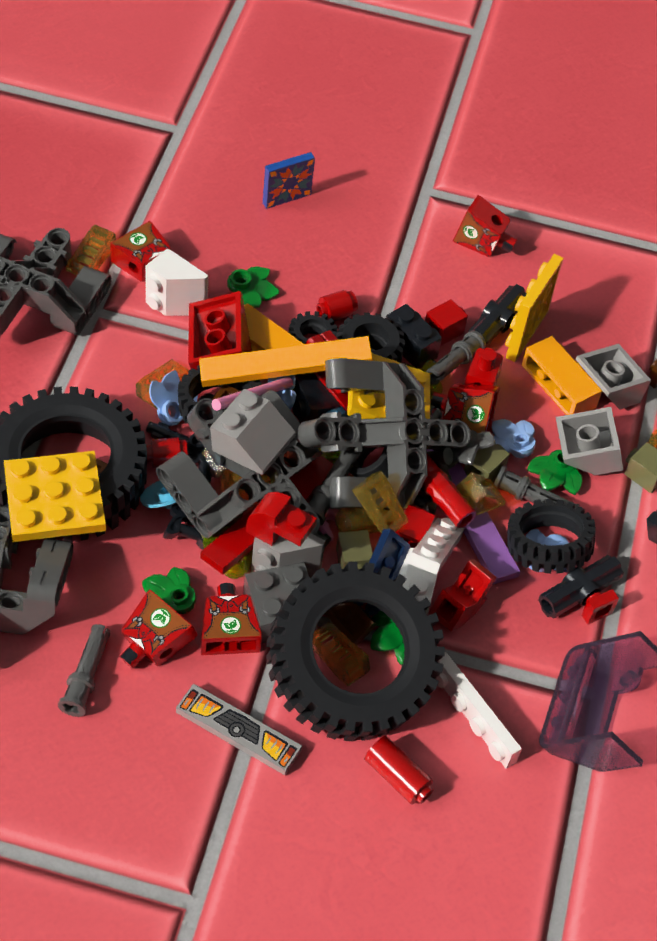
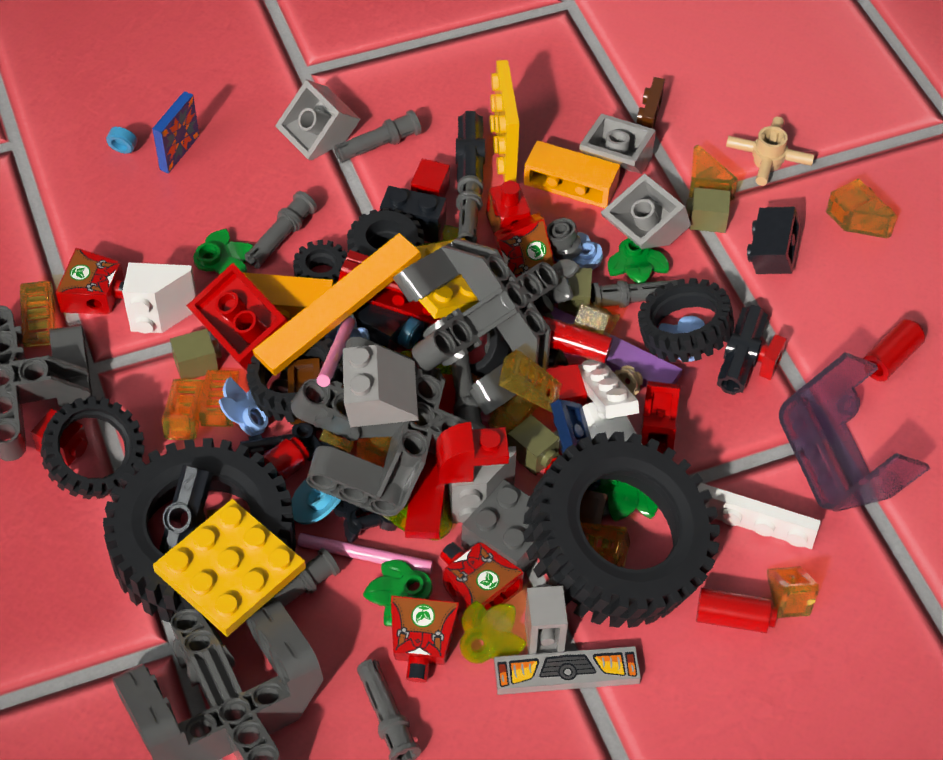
camera: 30 degrees left, 0 degrees up
red brick [316,290,358,321] -> none
red torso [453,195,518,257] -> none
none -> red brick [31,408,88,467]
none -> black tyre [41,396,145,499]
none -> dark azure tile [106,127,137,154]
none -> black piece [159,465,214,554]
none -> clear yellow slope [161,379,206,440]
none -> olive brick [170,328,222,382]
none -> dark grey pin [244,191,317,269]
none -> dark grey pin [246,548,340,625]
none -> light grey slope [275,79,361,161]
none -> bright pink bar [297,533,433,574]
none -> dark grey pin [334,110,422,163]
none -> clear neon green plate [460,601,526,663]
none -> light grey brick [524,584,568,654]
none -> dark grey wheel [546,218,582,260]
none -> tan plate [614,365,643,396]
none -> slope [767,566,819,618]

